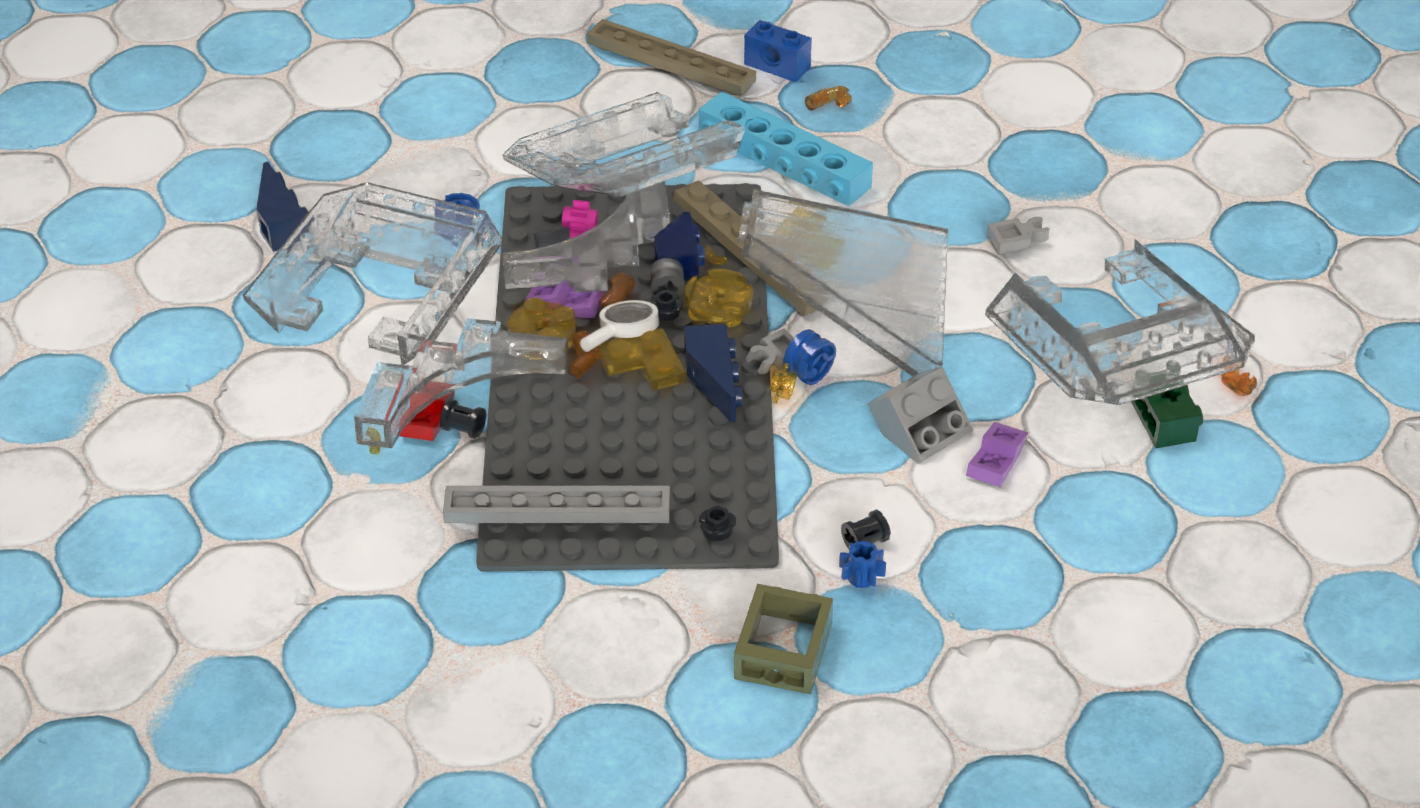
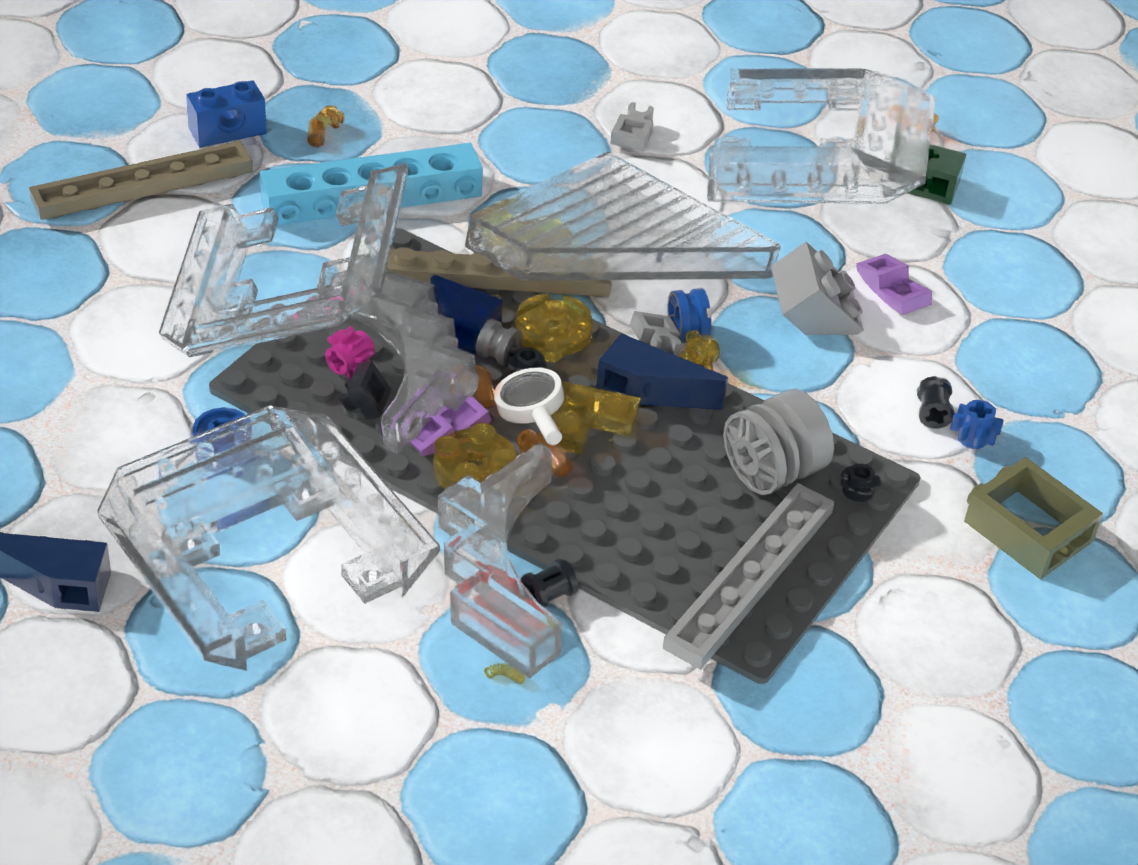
camera: 60 degrees left, 0 degrees up
none -> light grey wheel [723,388,834,495]

